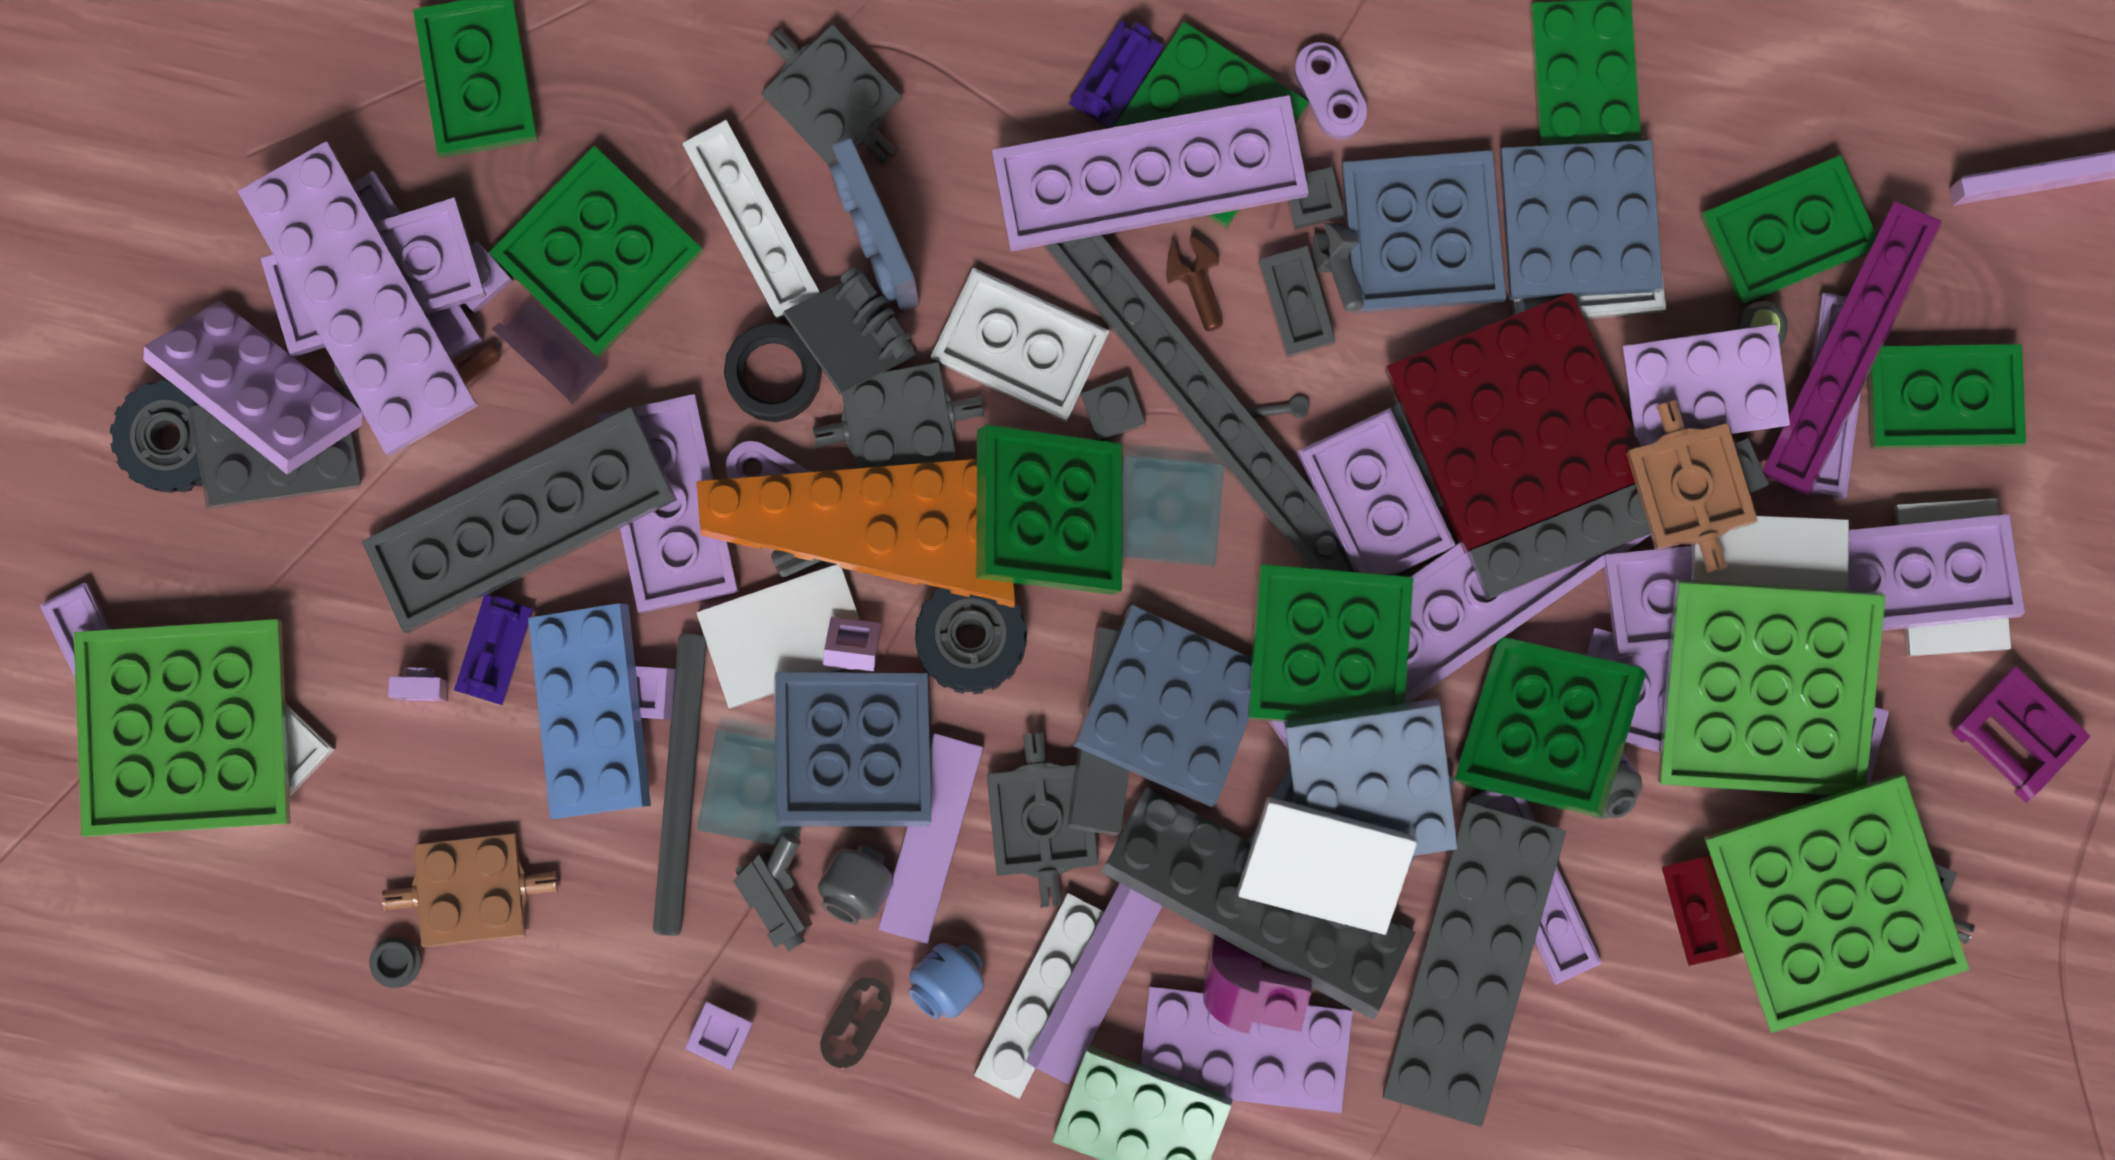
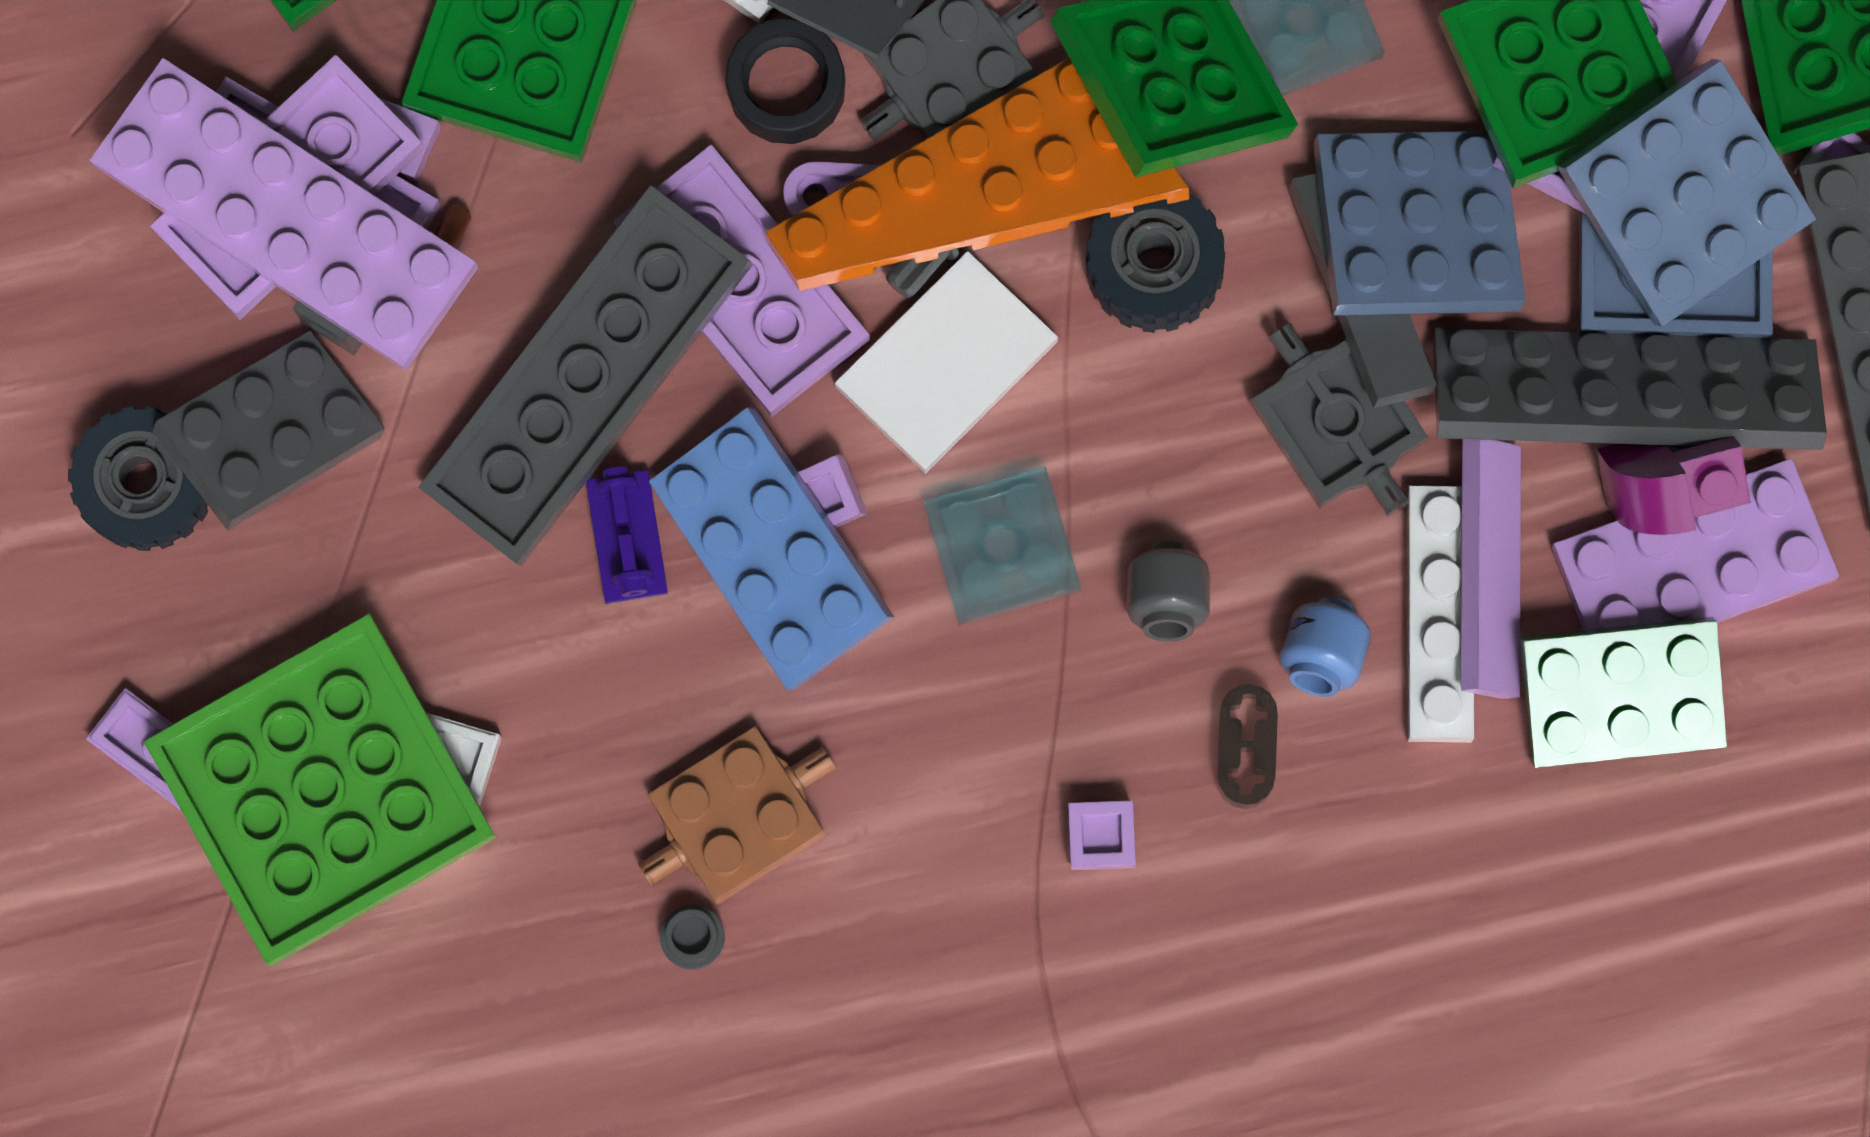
camera: 20 degrees left, 5 degrees down
lavender plate [143,300,363,474] -> none
lavender plate [388,668,448,701] -> none
clear purple panel [492,298,607,405] -> none
dark grey axle [653,633,706,936] -> none
dark grey piece [733,832,813,952] -> none
sand blue plate [774,672,932,826] -> none
lavender plate [823,617,881,671] -> none
lavender tile [878,733,983,944] -> none
white tile [1237,797,1417,935] -> none

